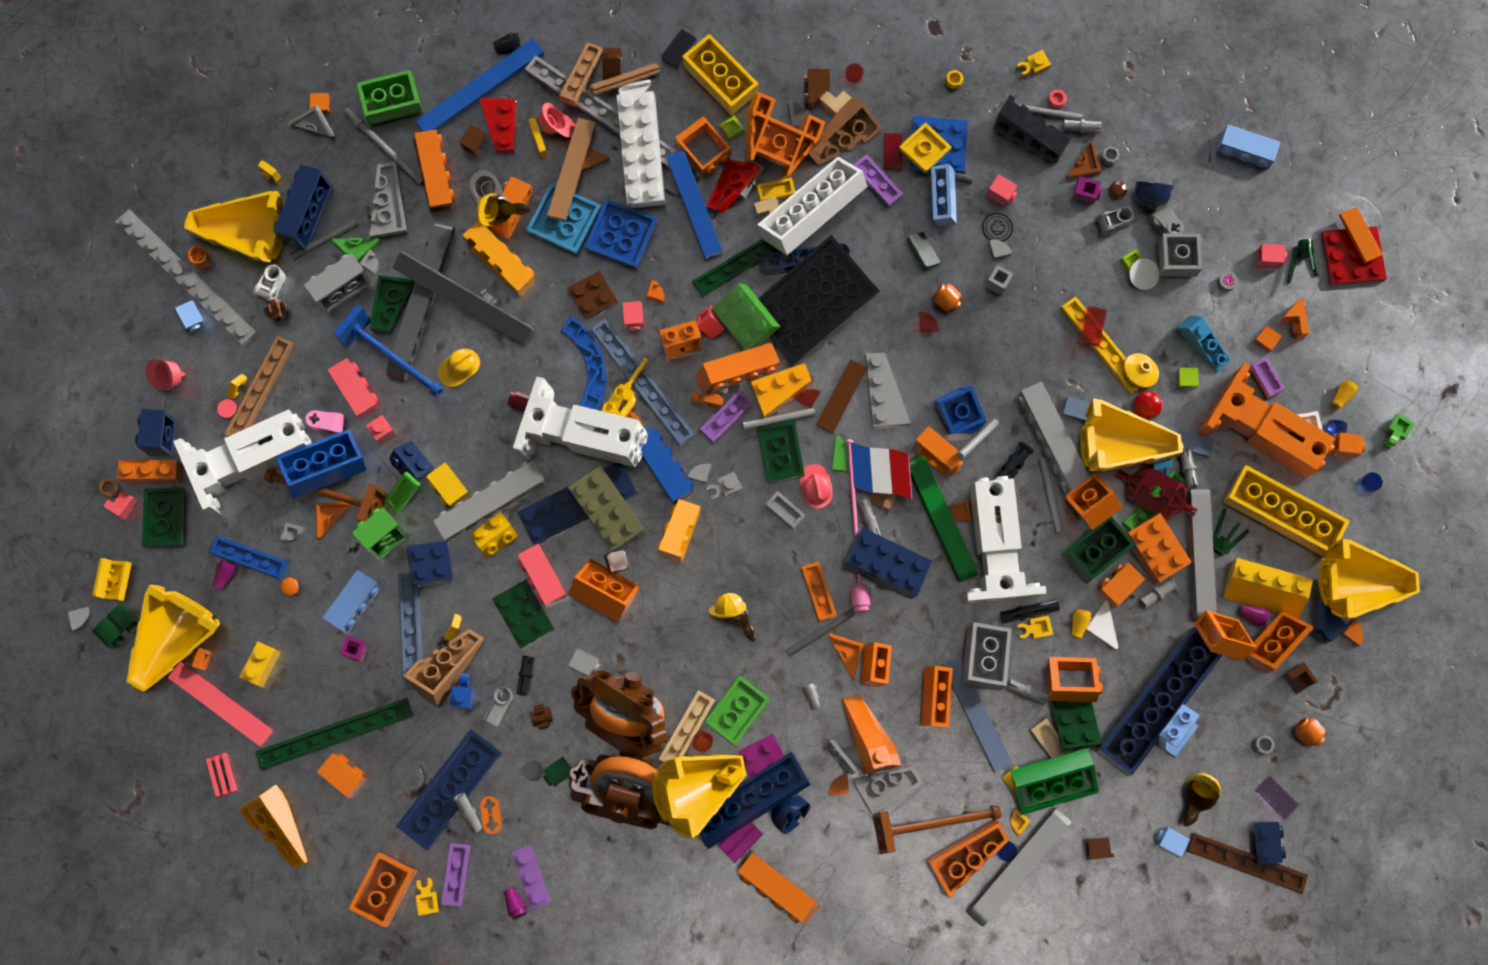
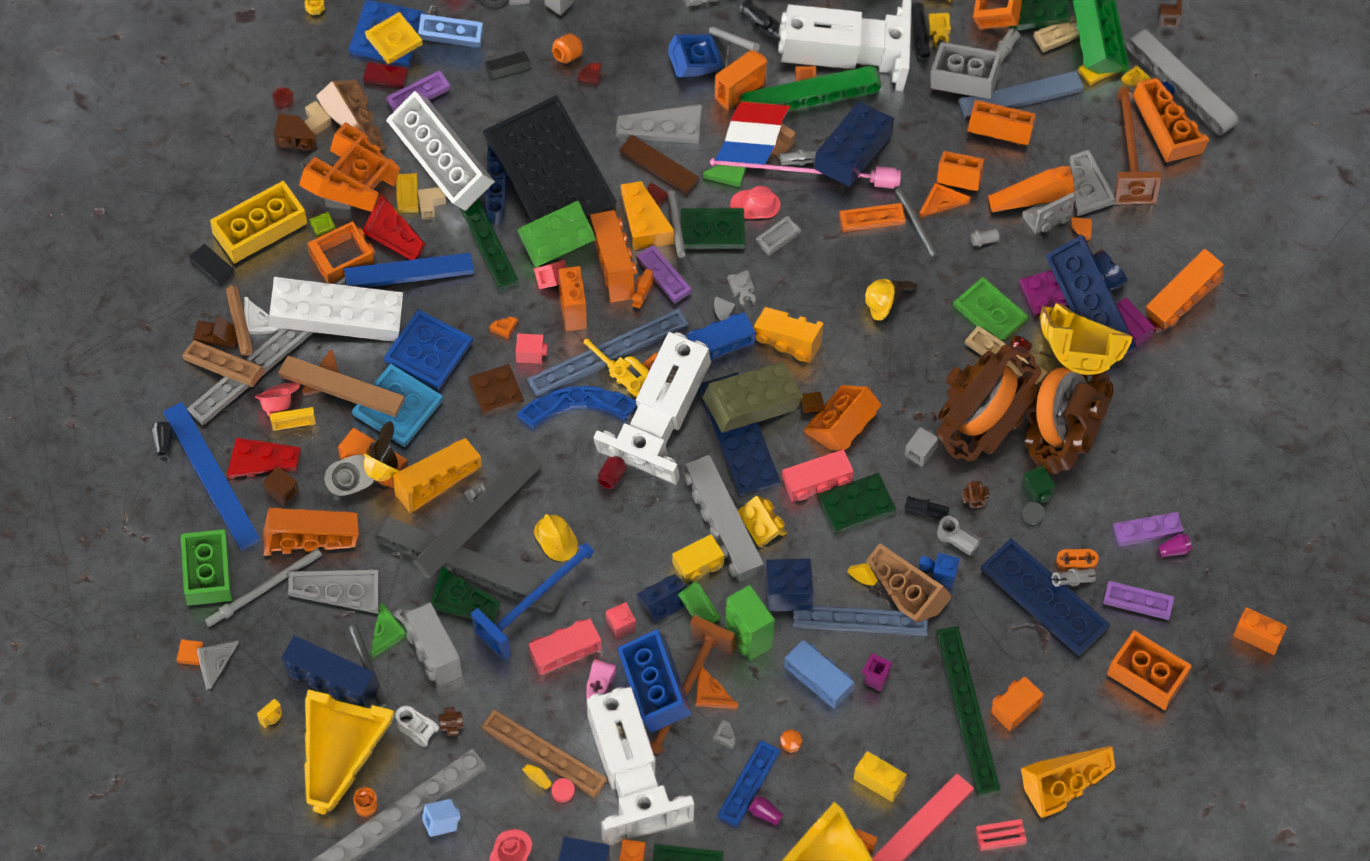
camera: 80 degrees left, 15 degrees down
yellow plate [415,878,440,916] -> none

